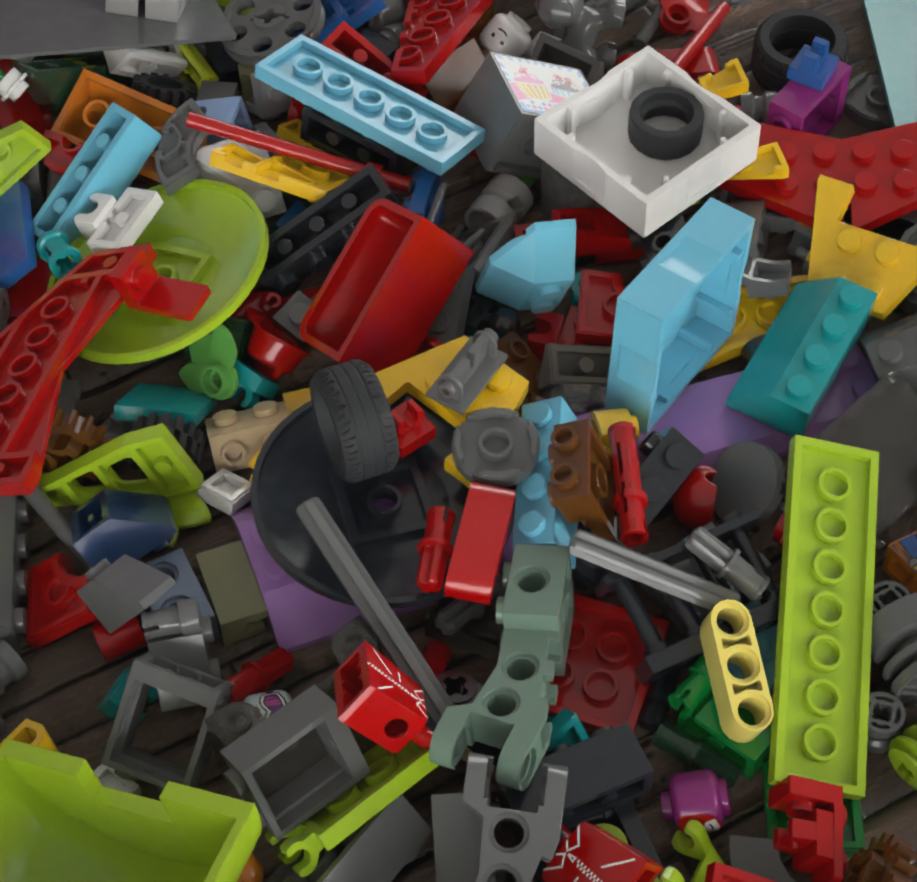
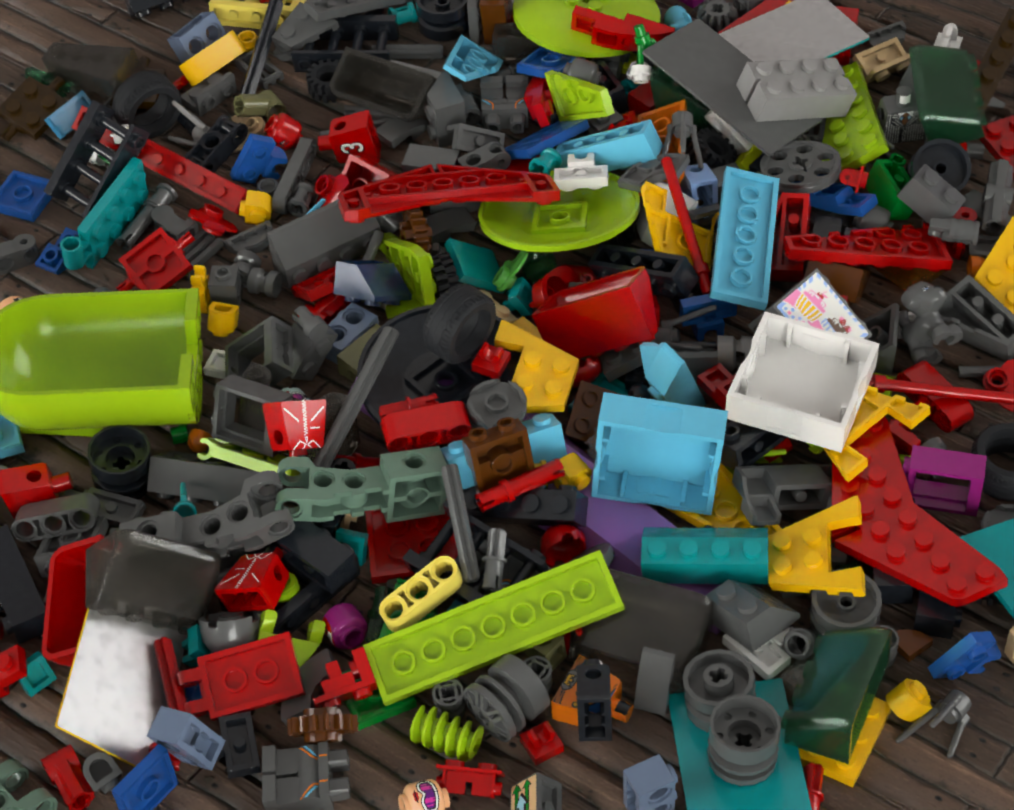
camera: 65 degrees right, 5 degrees down
dark grey slope [77,554,177,634] -> none
red bracket [108,246,211,321] -> none
red axle [225,647,294,710] -> none
dark grey hinge [426,328,508,415] -> none
white head [479,11,532,58] -> none
black tyre [628,86,704,160] -> none
blue tile [787,36,839,91] -> none
none -> dark grey plant [662,111,704,169]

